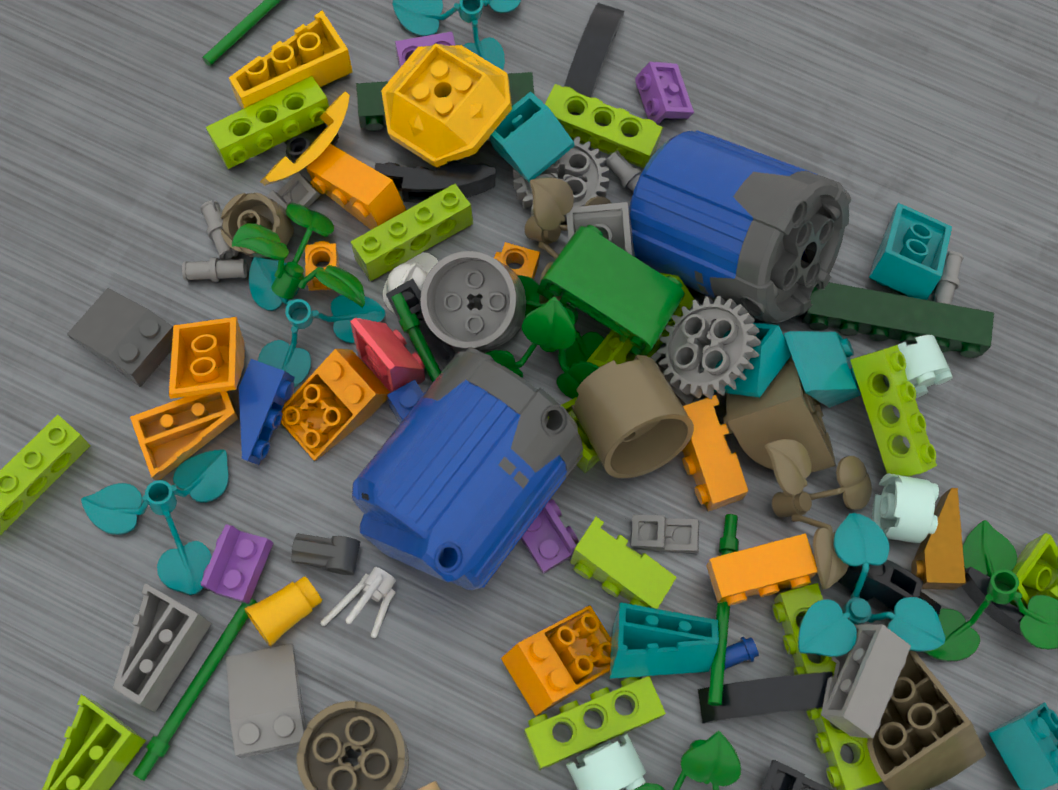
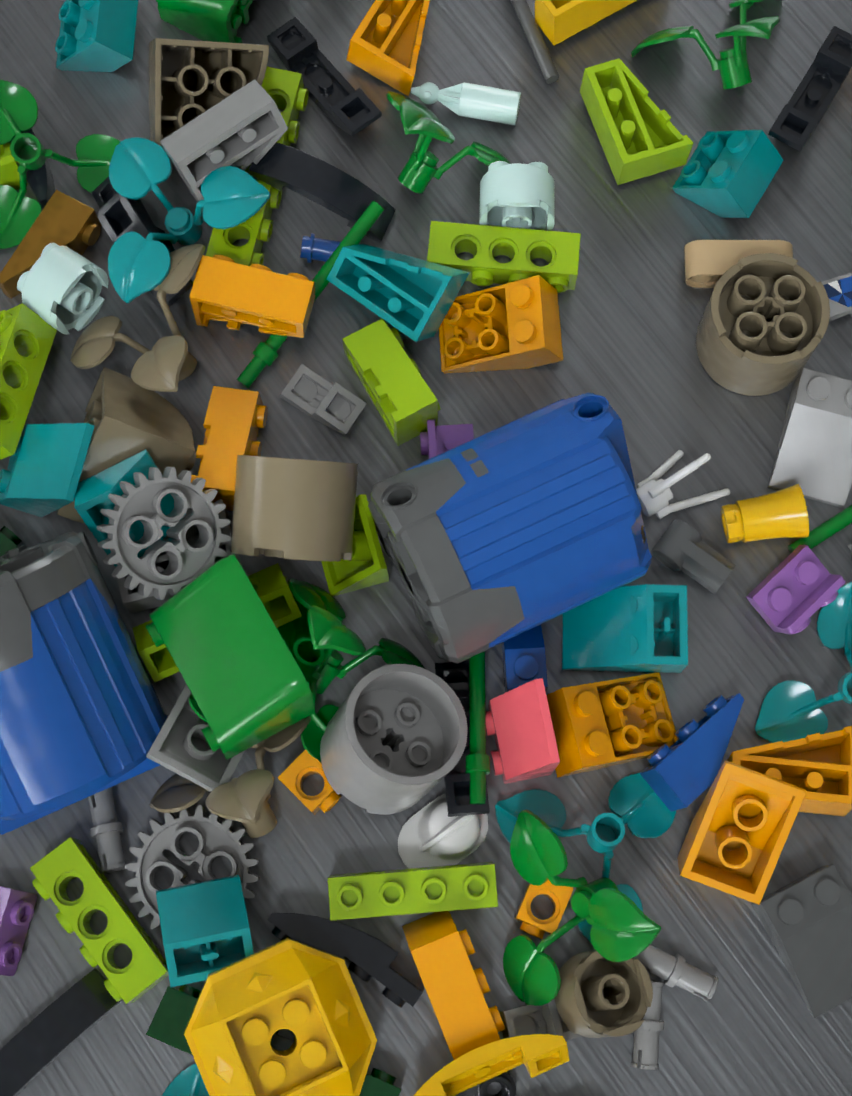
camera: 145 degrees left, 5 degrees up
none -> teal slope [562,584,688,673]

